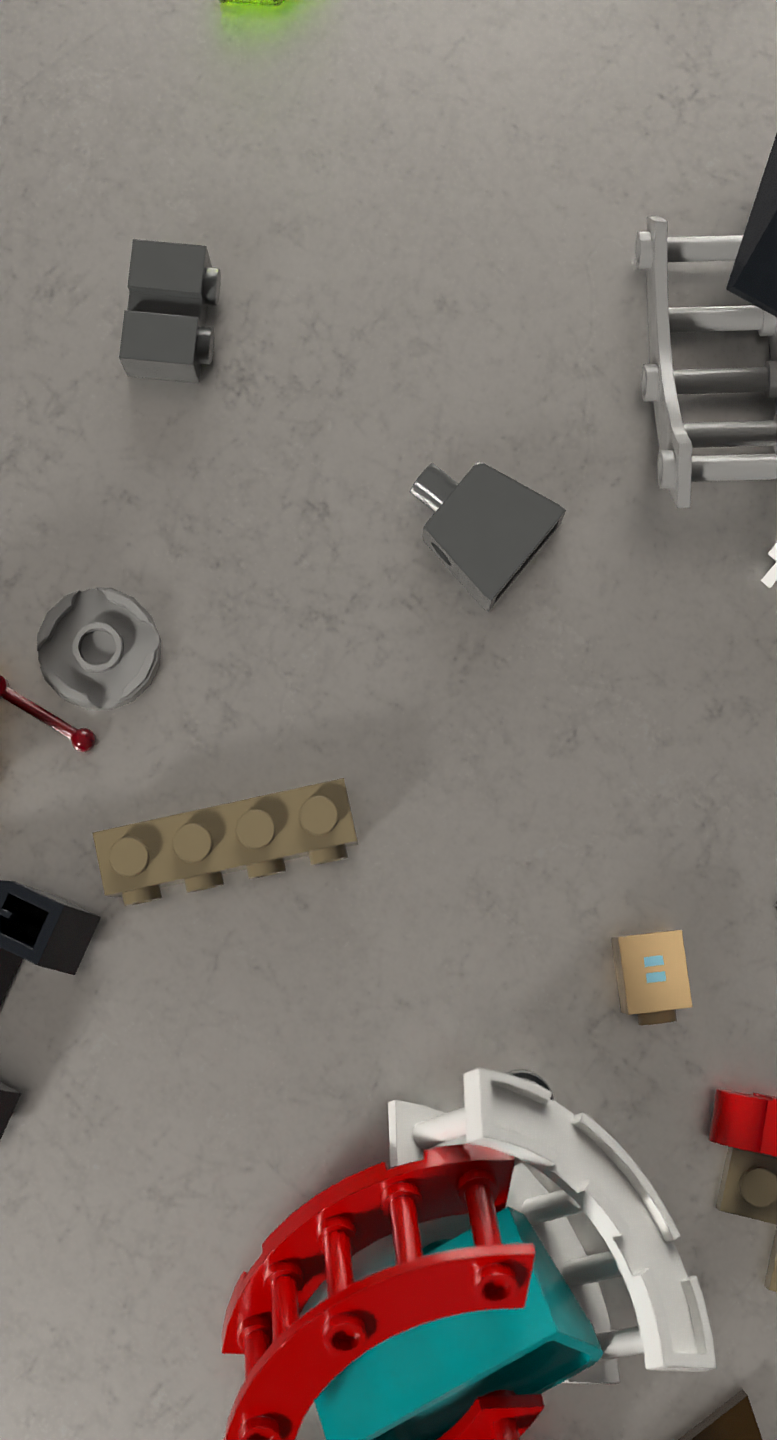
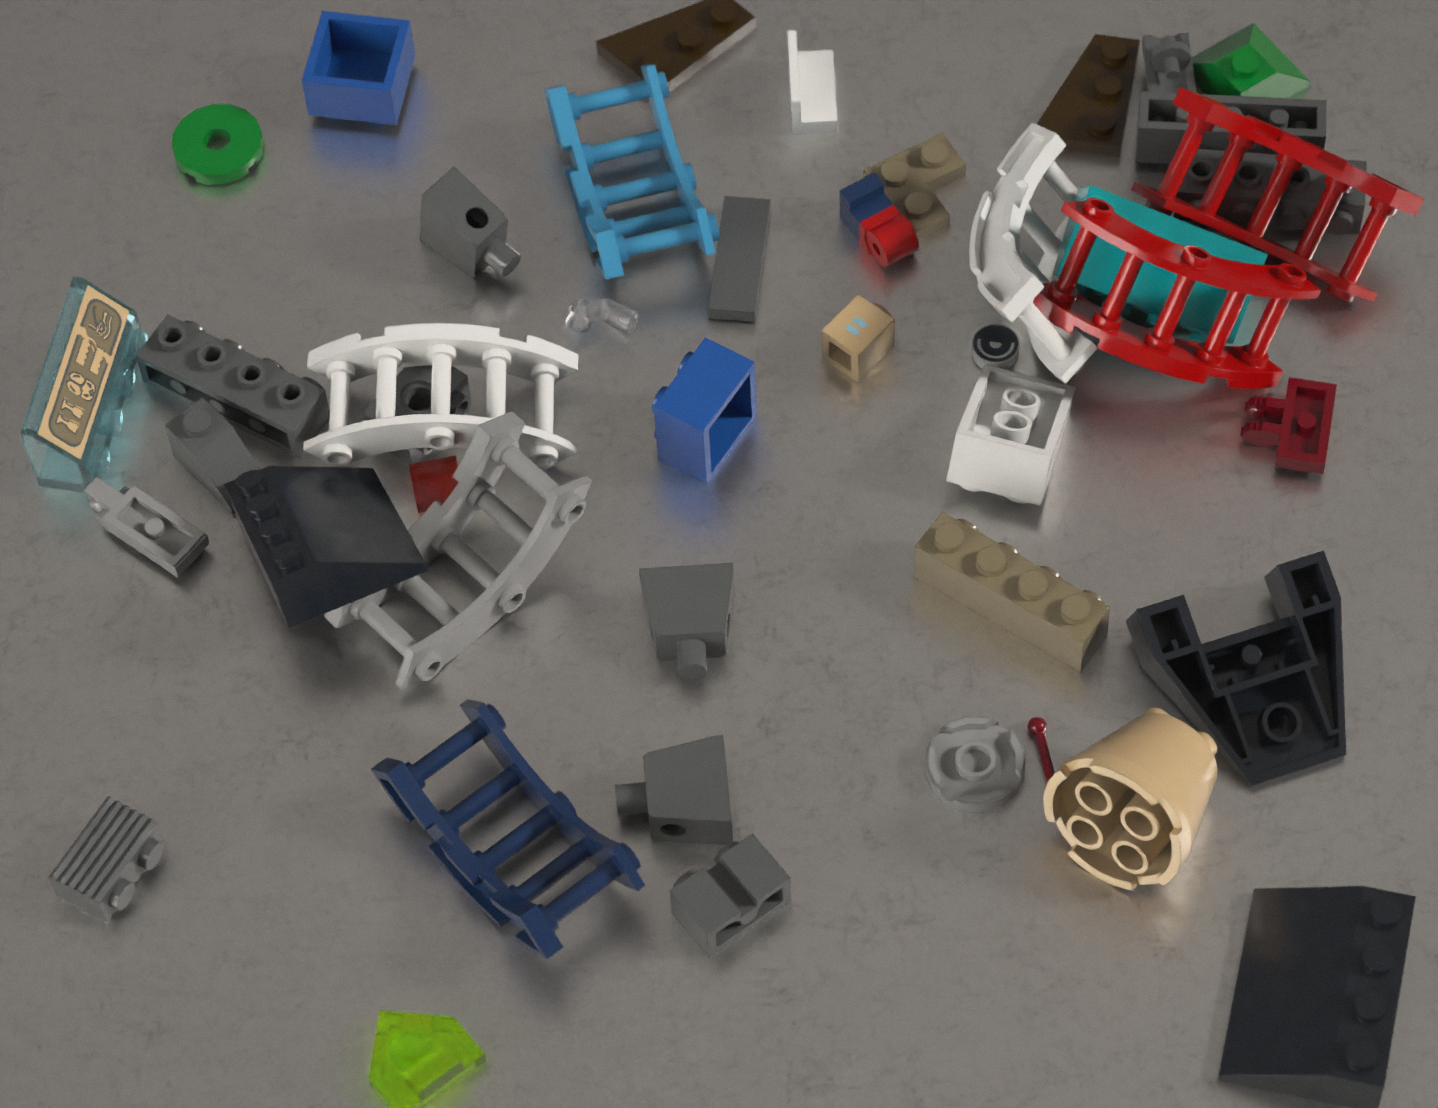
camera: 130 degrees left, 25 degrees down
none -> dark blue fence [371,699,645,959]
none -> dark grey torso [615,735,733,845]
none -> blue piece [651,338,757,485]
none -> white slope [946,364,1076,505]
none -> dark red hinge [1240,377,1337,474]

